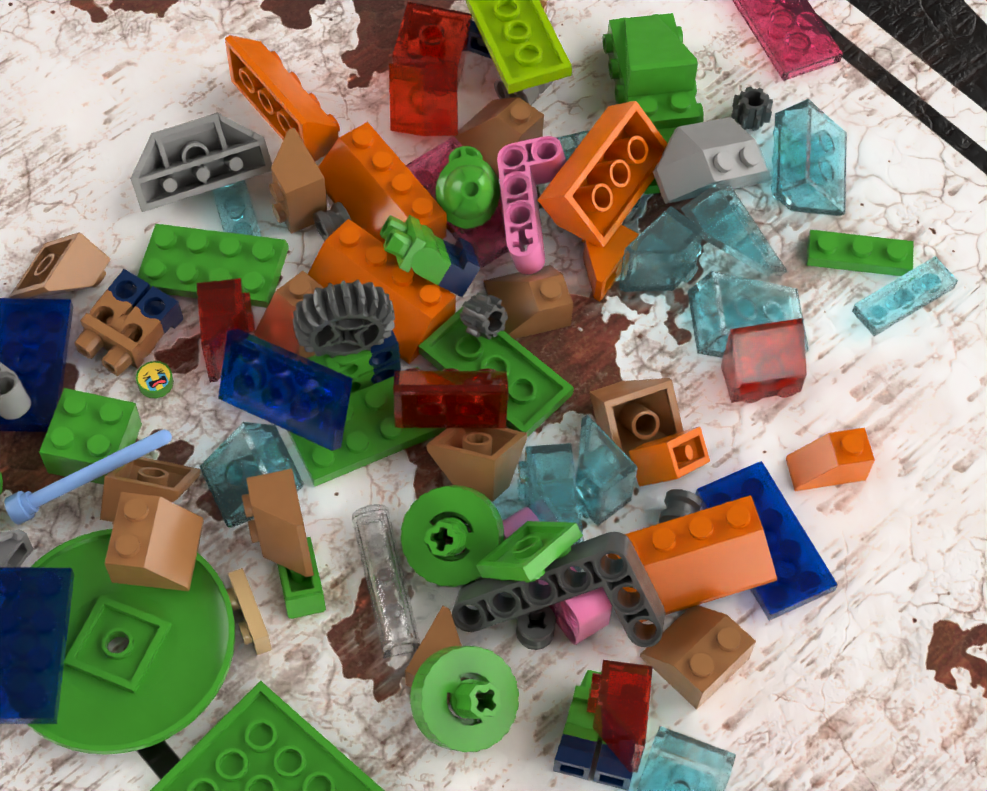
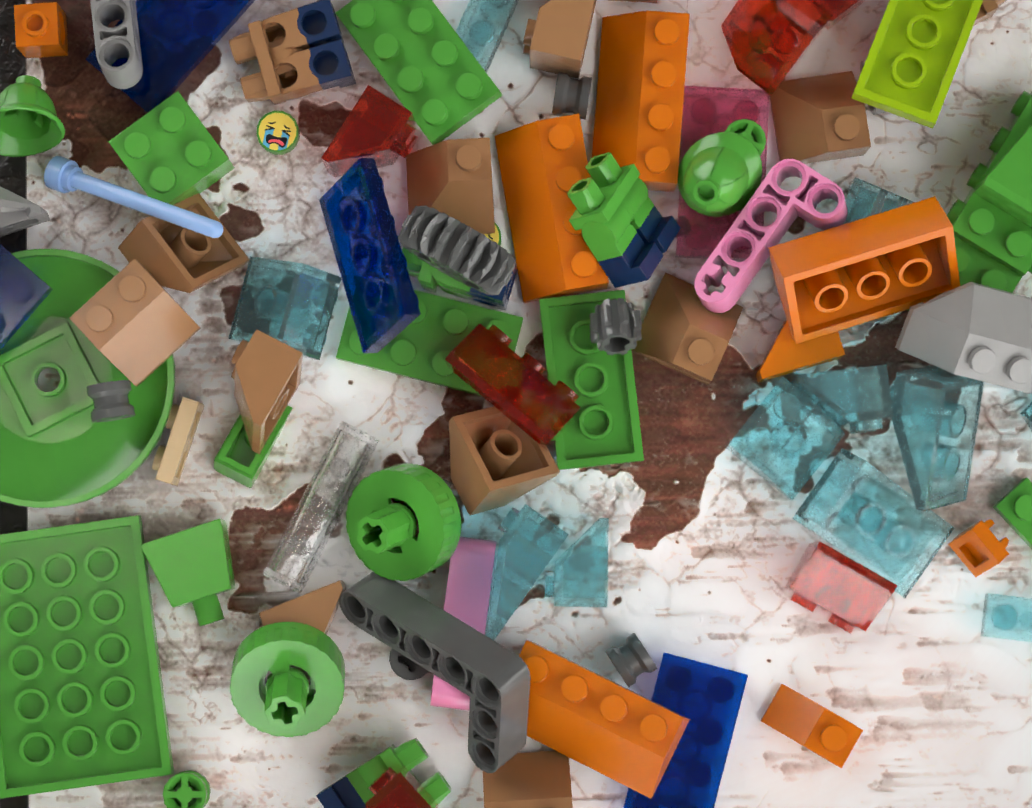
camera: 45 degrees right, 25 degrees up
bright green plate [476,521,583,583] -> none
medium nougat slope [589,378,684,470] -> none
orange slope [629,427,710,487] -> none
none -> dark grey wheel [87,380,136,422]
none -> bright green torso [141,519,235,627]
none -> clear light blue slope [725,377,845,501]
none -> orange tile [948,519,1009,578]

